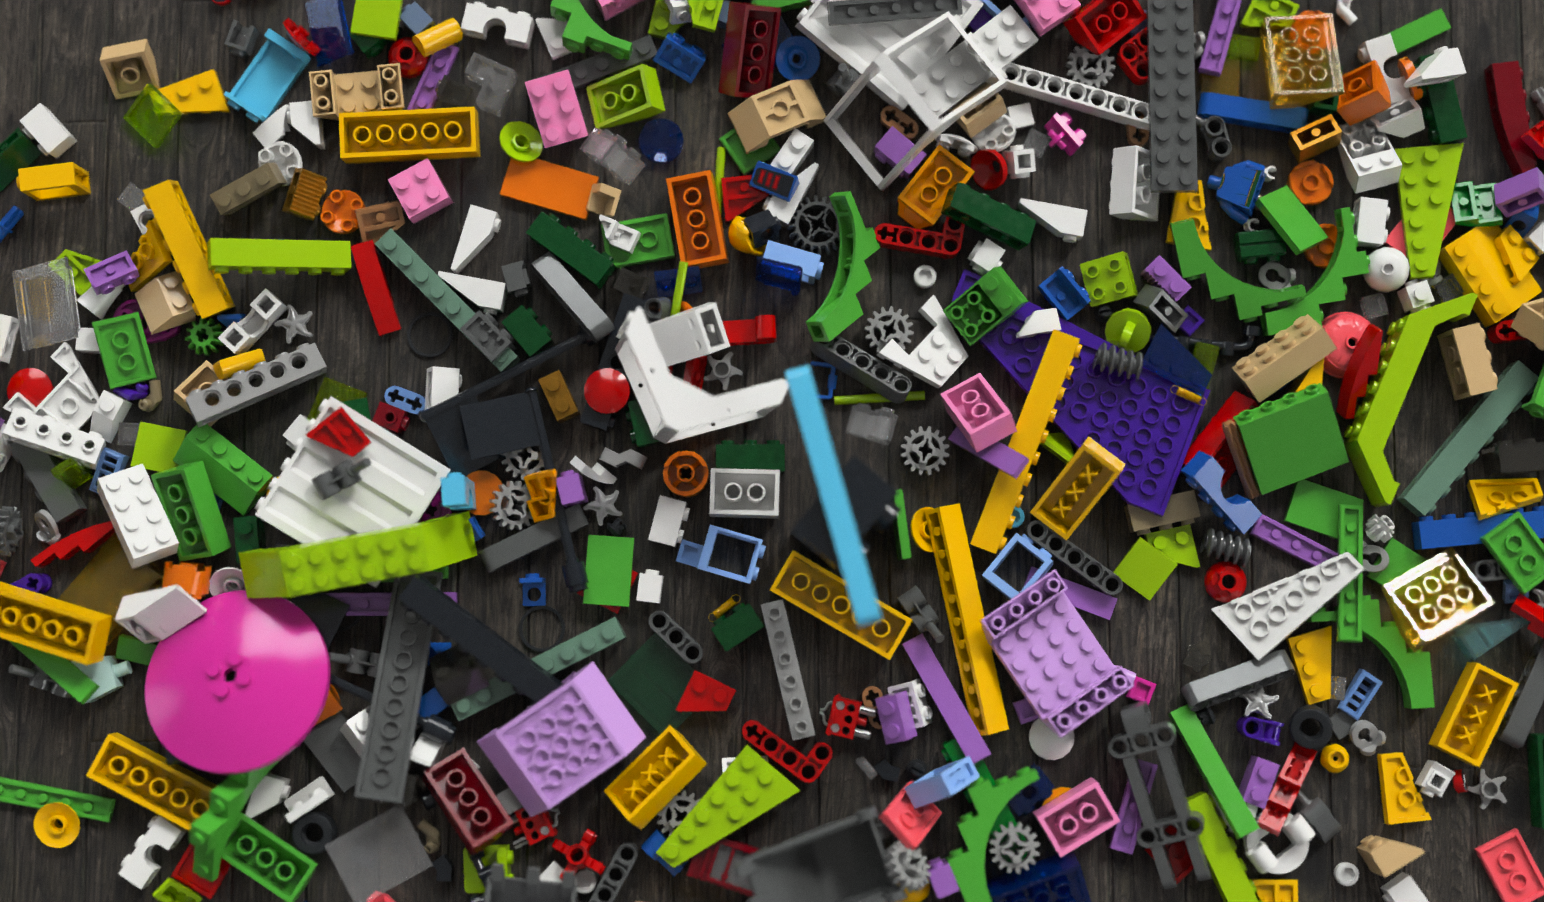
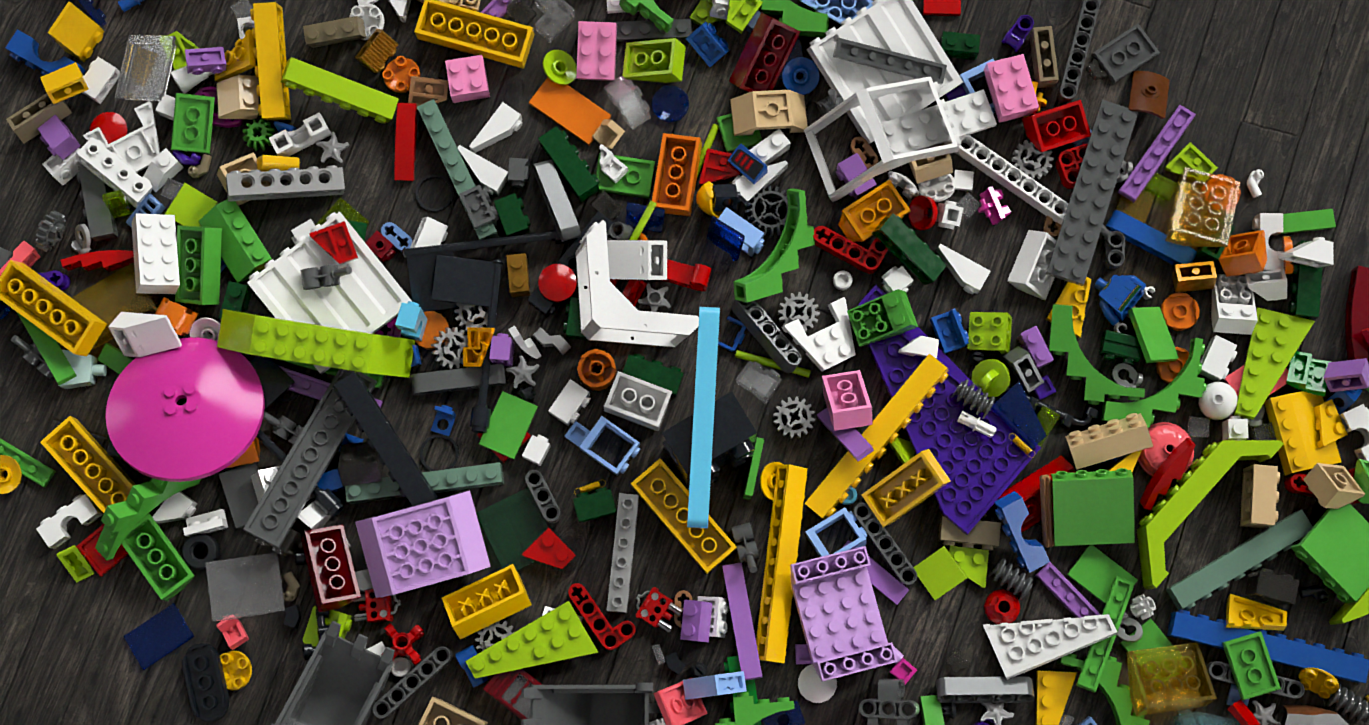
camera: 20 degrees right, 5 degrees down
none -> white axle [957,411,996,438]

